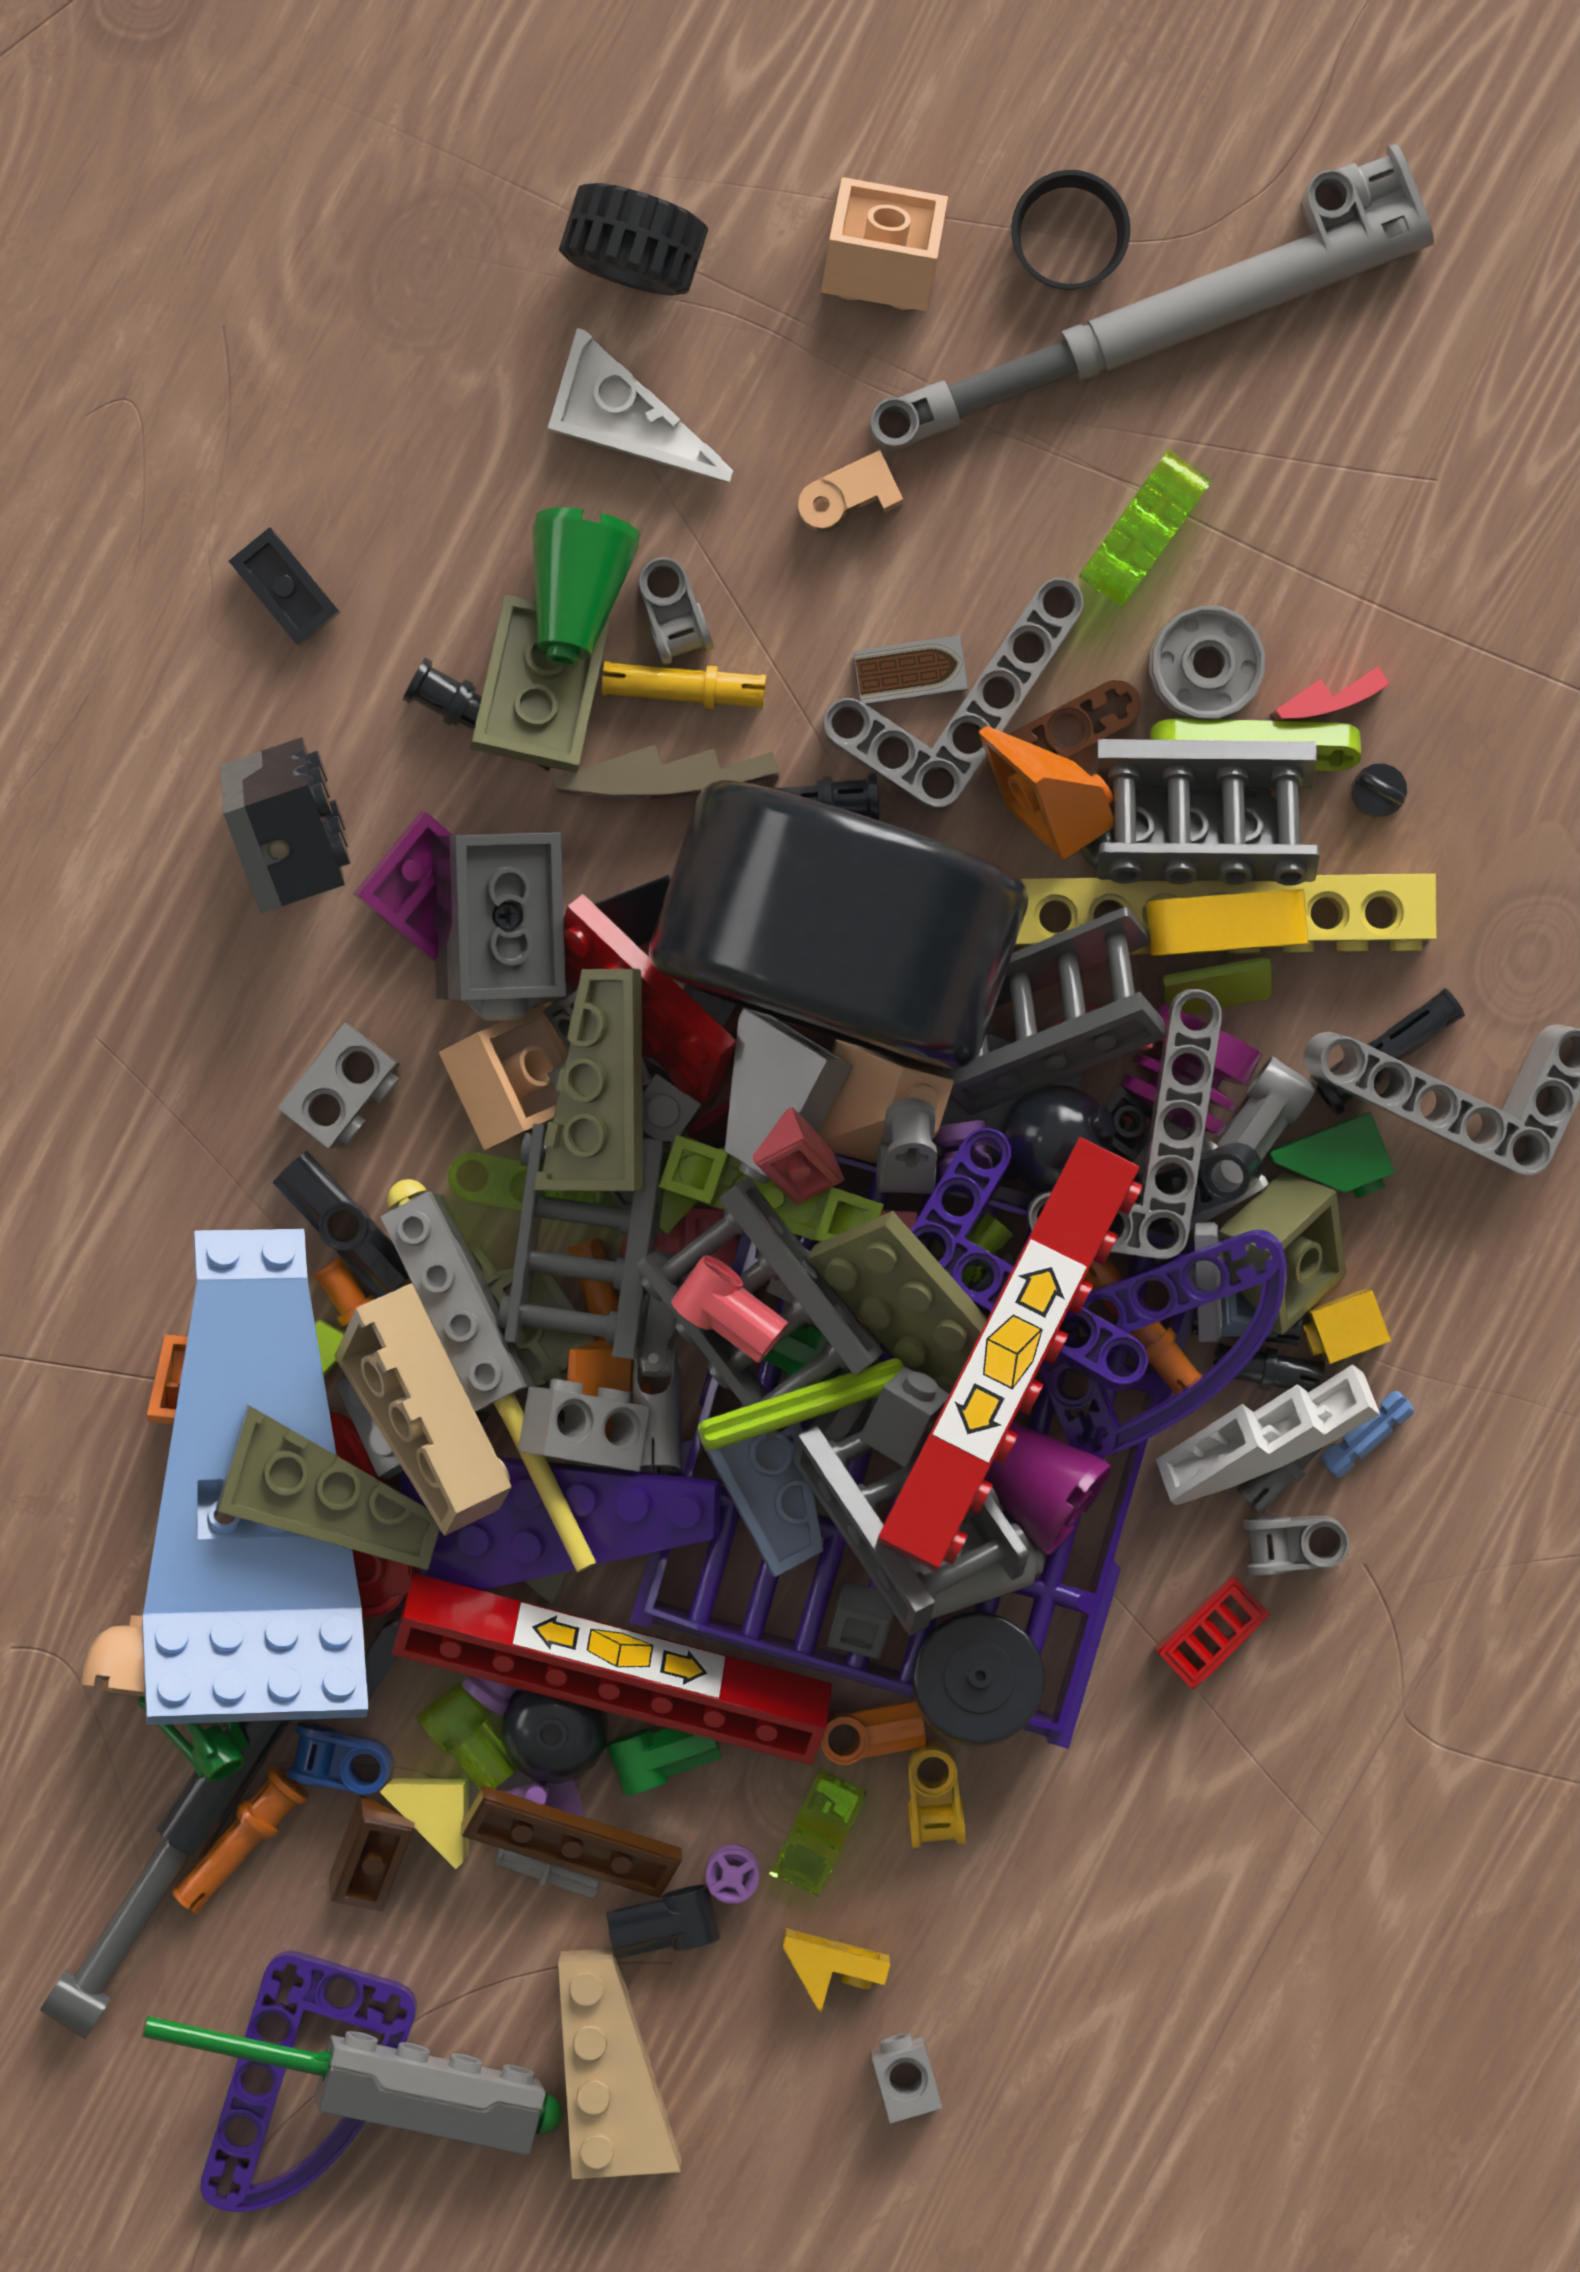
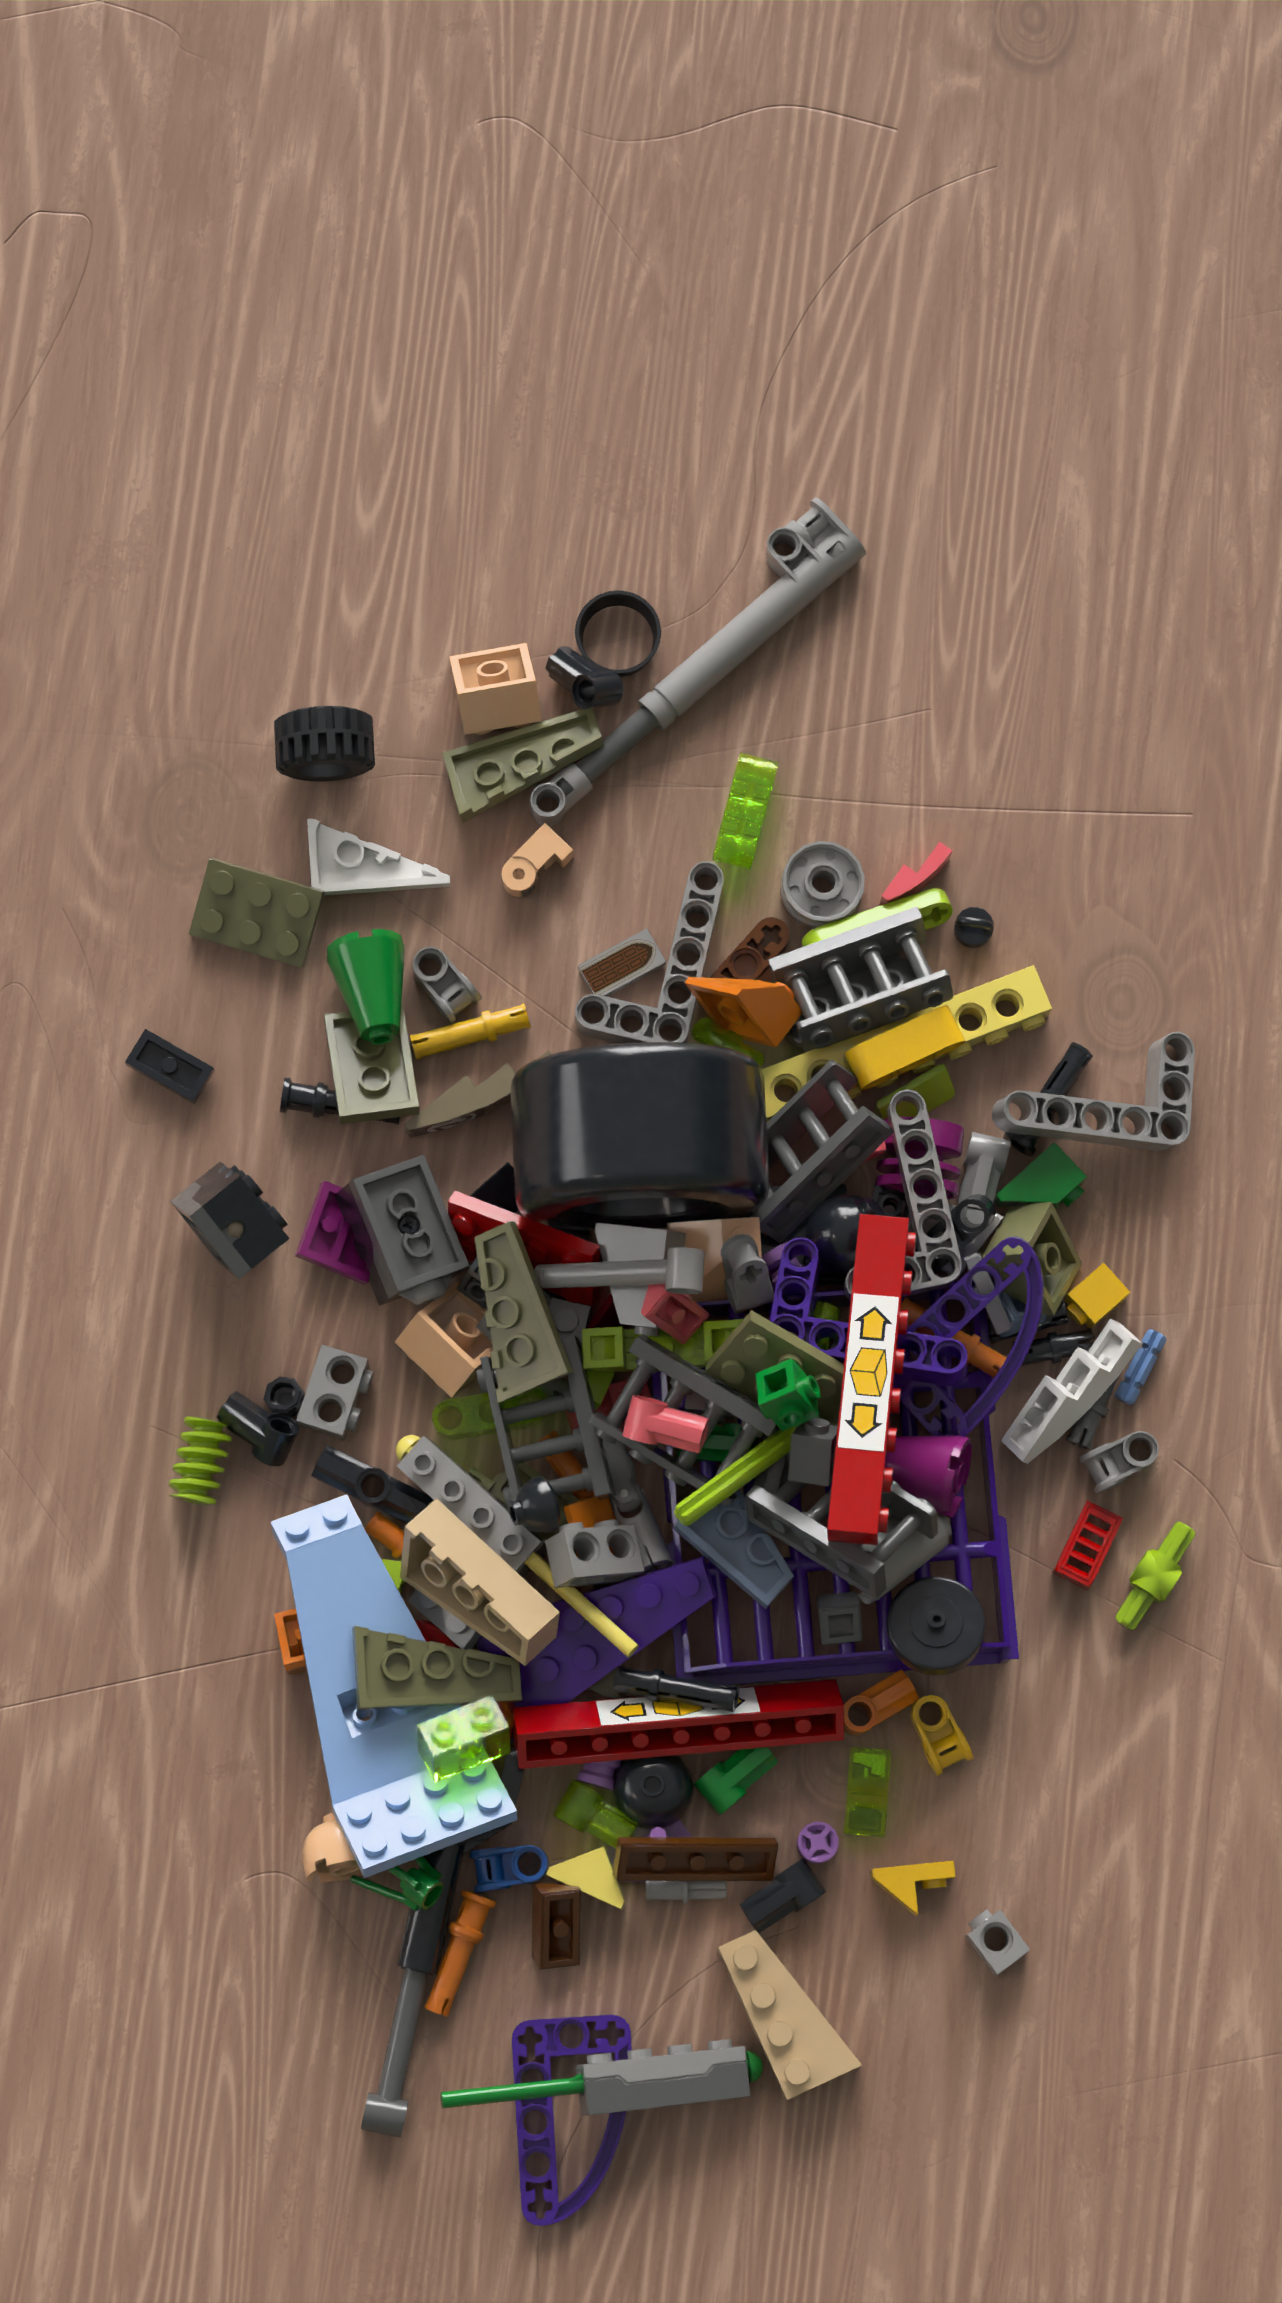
camera: 20 degrees left, 10 degrees down
none -> lime piece [168,1416,232,1505]
none -> olive plate [189,857,325,968]
none -> black piece [216,1391,299,1466]
none -> black tile [263,1376,305,1417]
none -> clear neon green brick [417,1695,510,1783]
none -> olive wing [442,708,604,823]
none -> black brick [508,1476,560,1533]
none -> light grey piece [534,1247,705,1294]
none -> black piece [545,646,624,709]
none -> black pin [614,1666,739,1712]
none -> clear neon green pin [692,1017,764,1067]
none -> green brick [755,1358,821,1431]
none -> lime axle [1115,1521,1196,1630]

